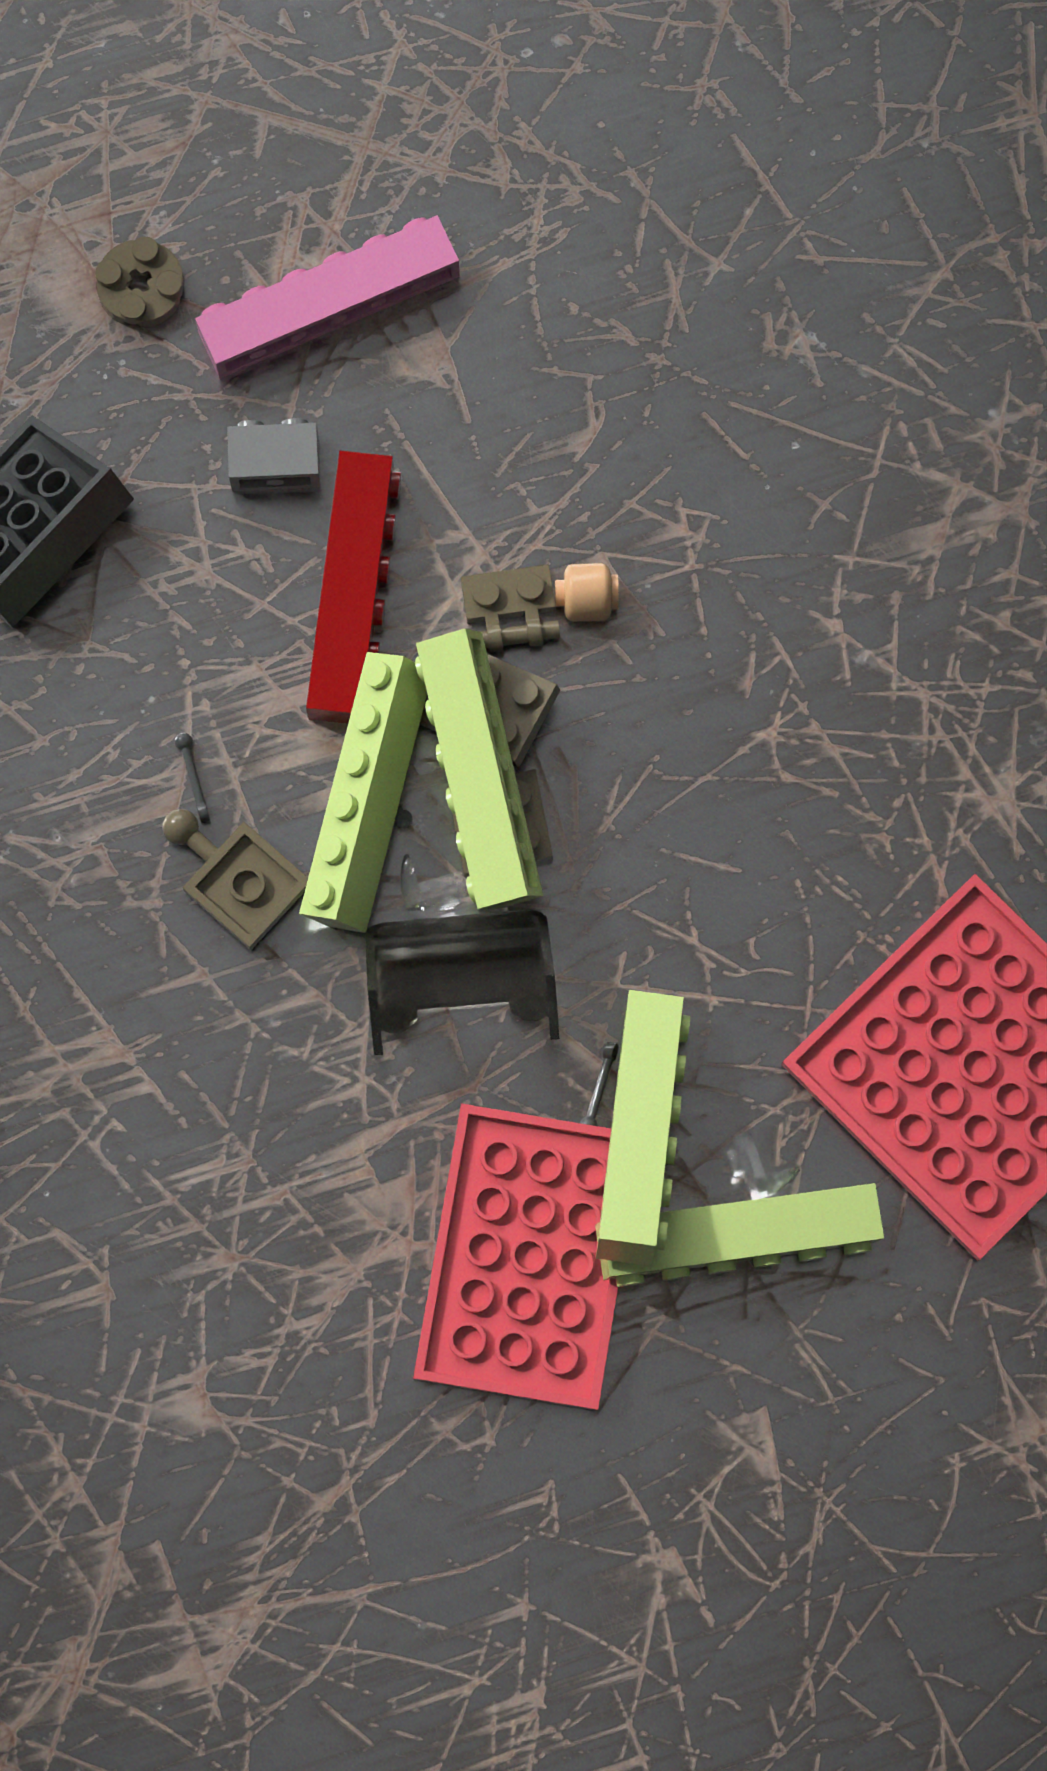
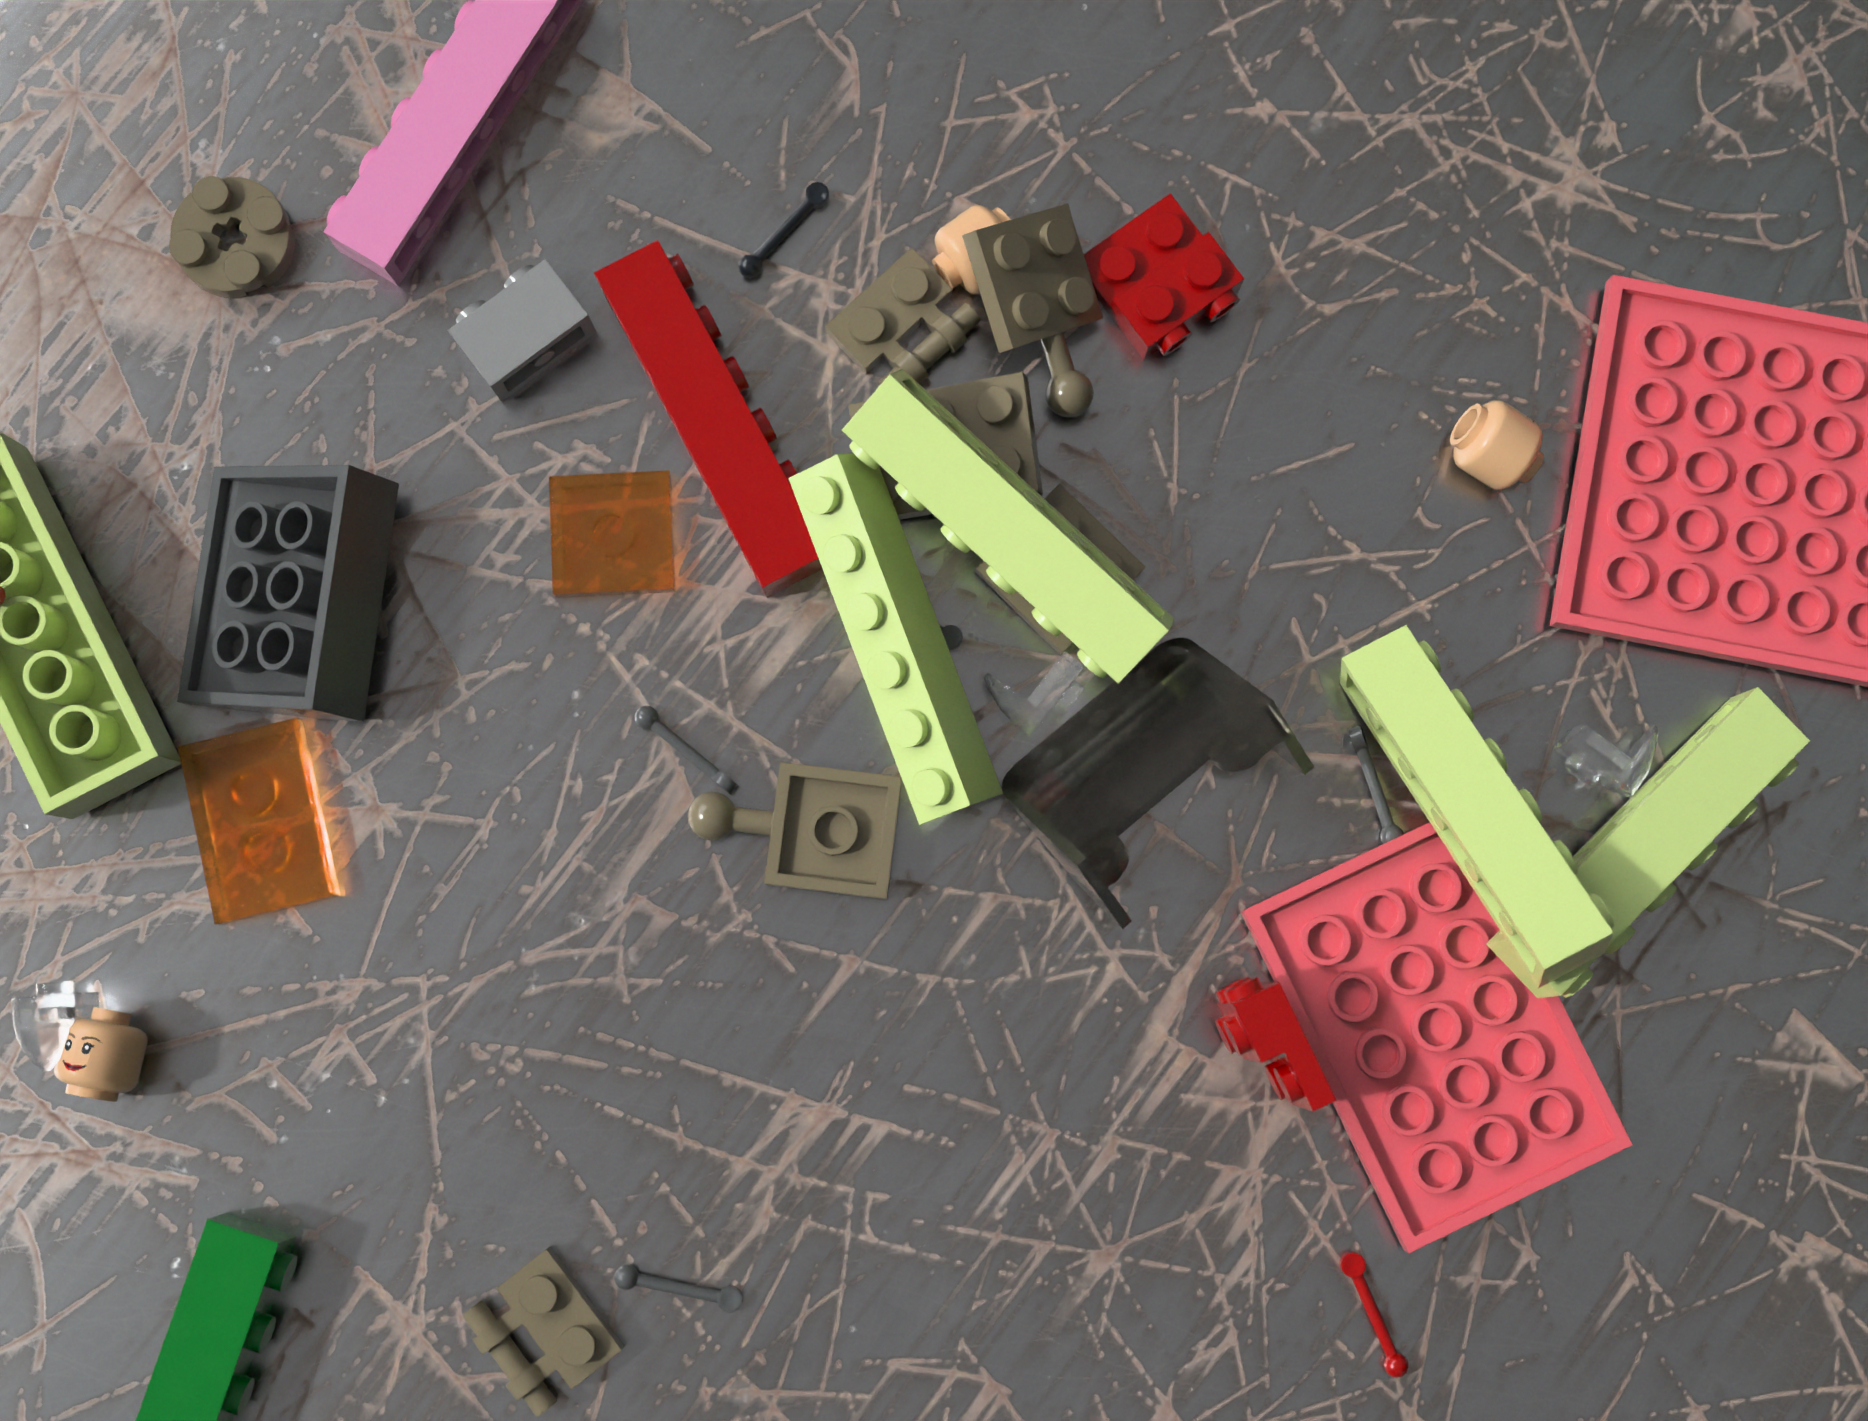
camera: 35 degrees left, 5 degrees up
none -> clear orange tile [549,470,676,598]
none -> black hinge [738,182,829,278]
none -> dark tan plate [962,203,1103,418]
none -> red plate [1084,193,1245,360]
none -> red plate [1215,976,1337,1112]
none -> red hinge [1339,1251,1409,1378]
none -> light nougat head [1450,400,1544,490]

